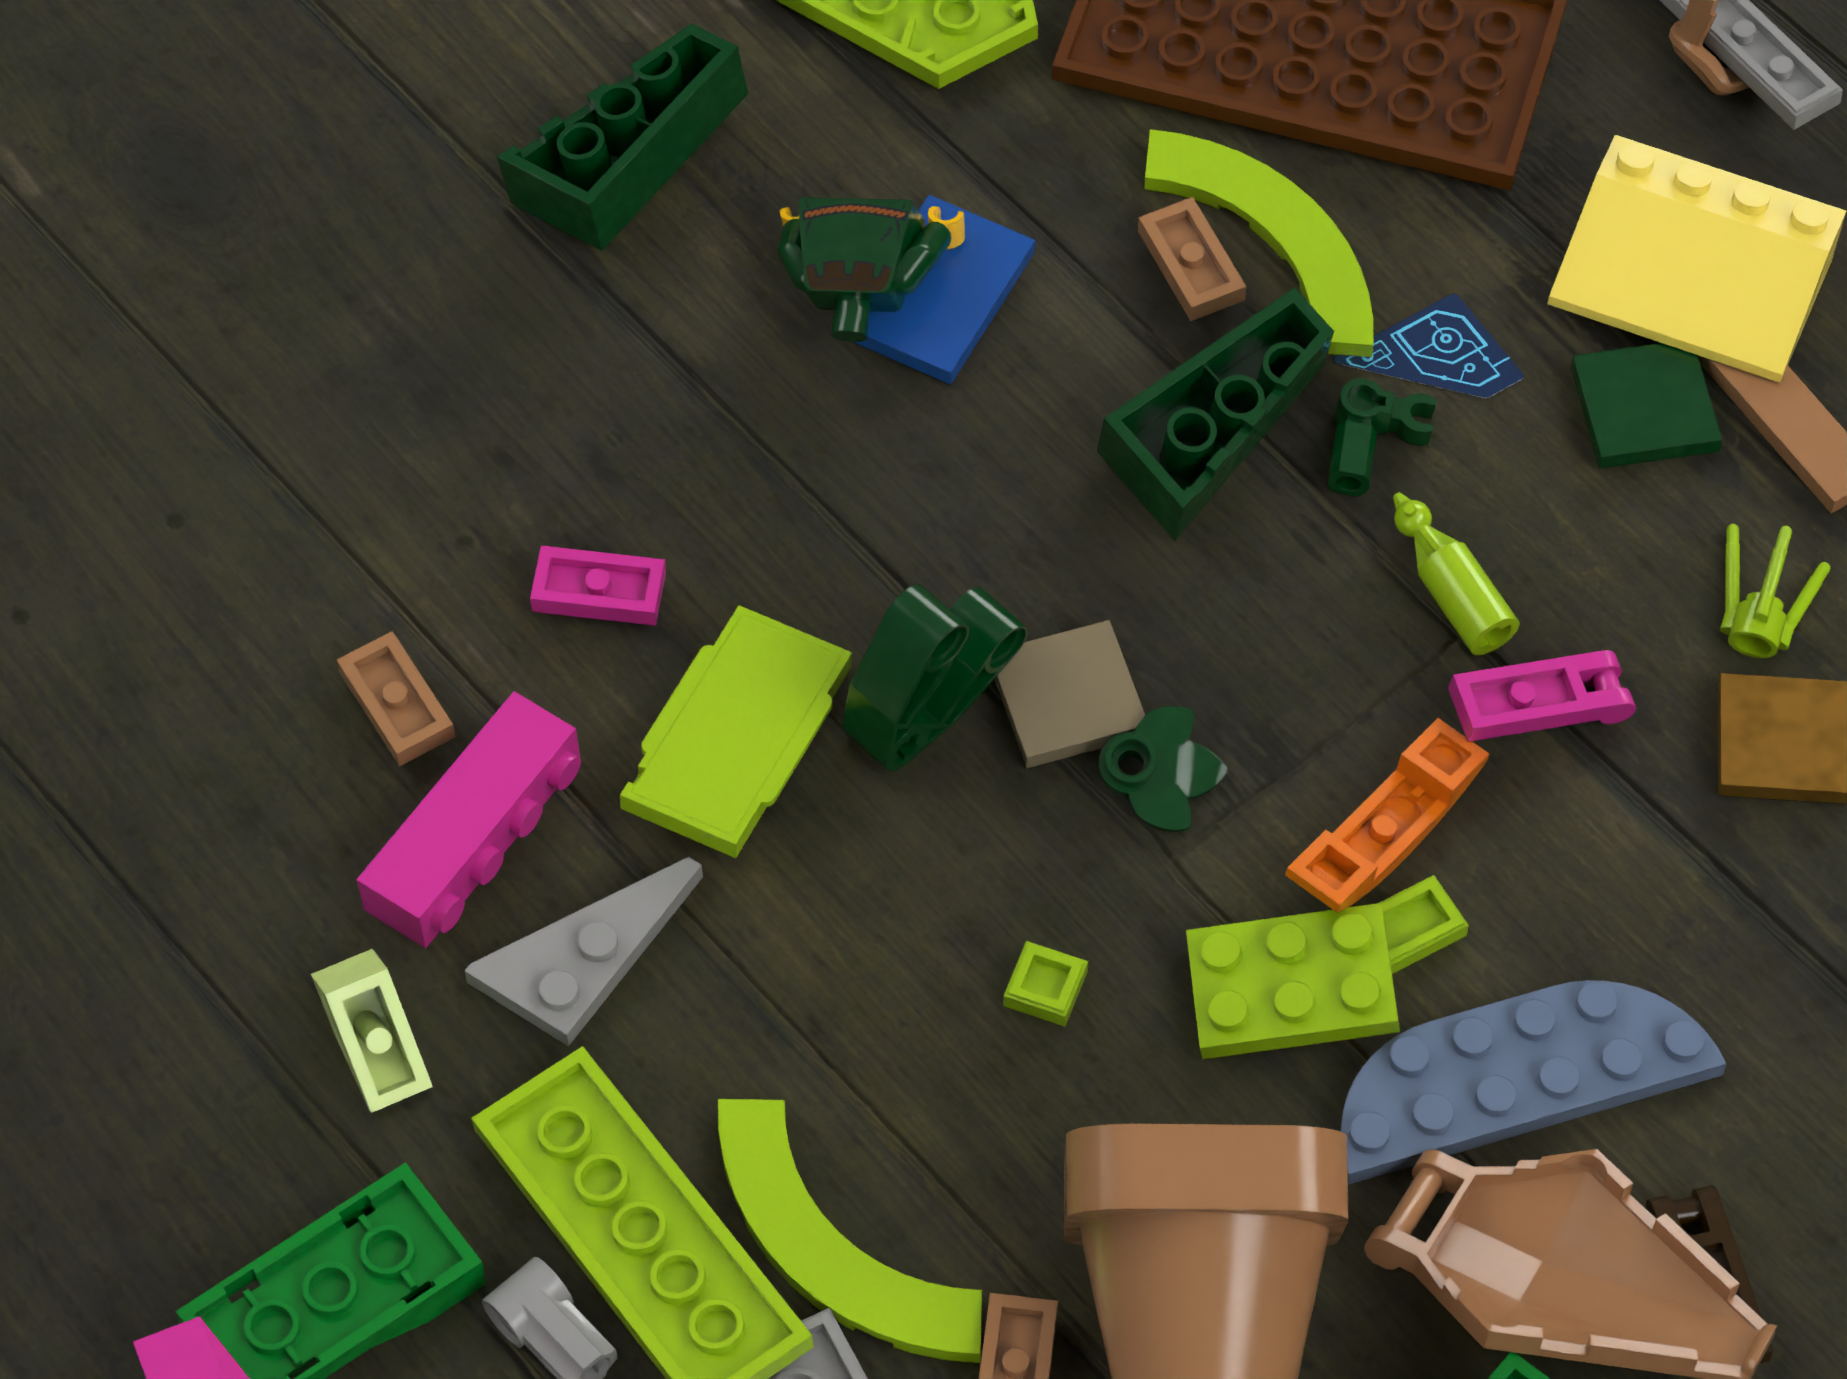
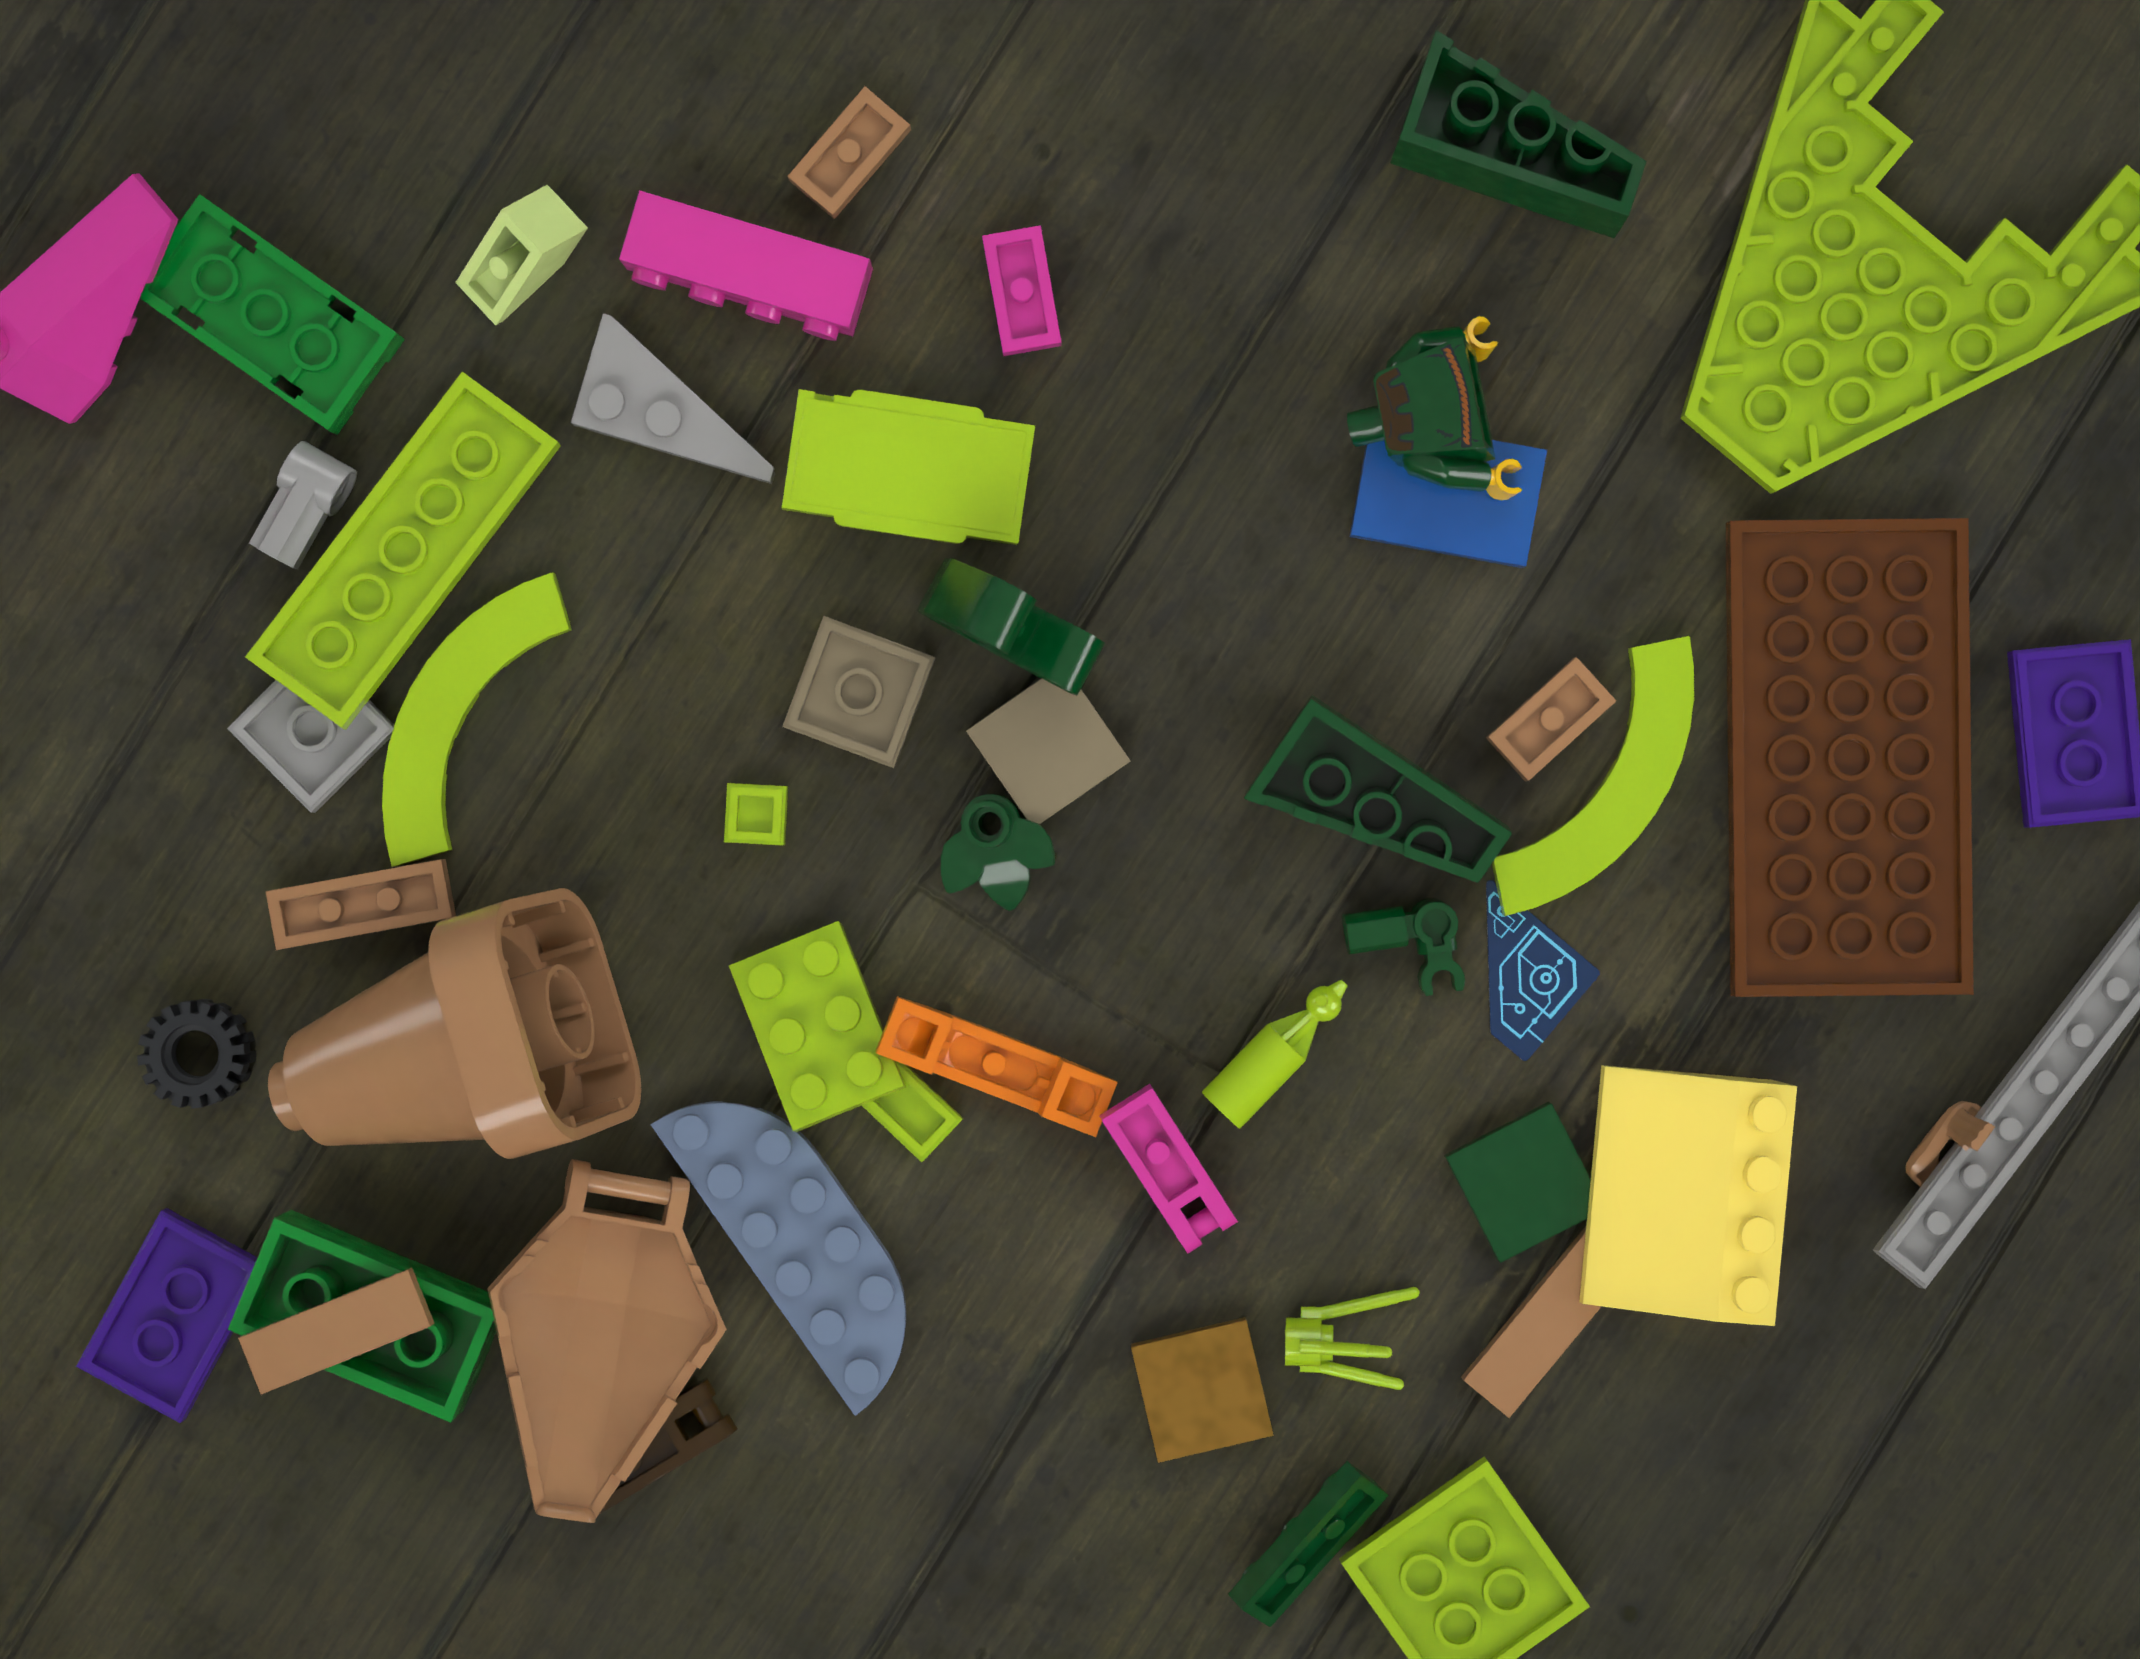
camera: 70 degrees right, 30 degrees up
none -> dark tan tile [782,616,935,769]

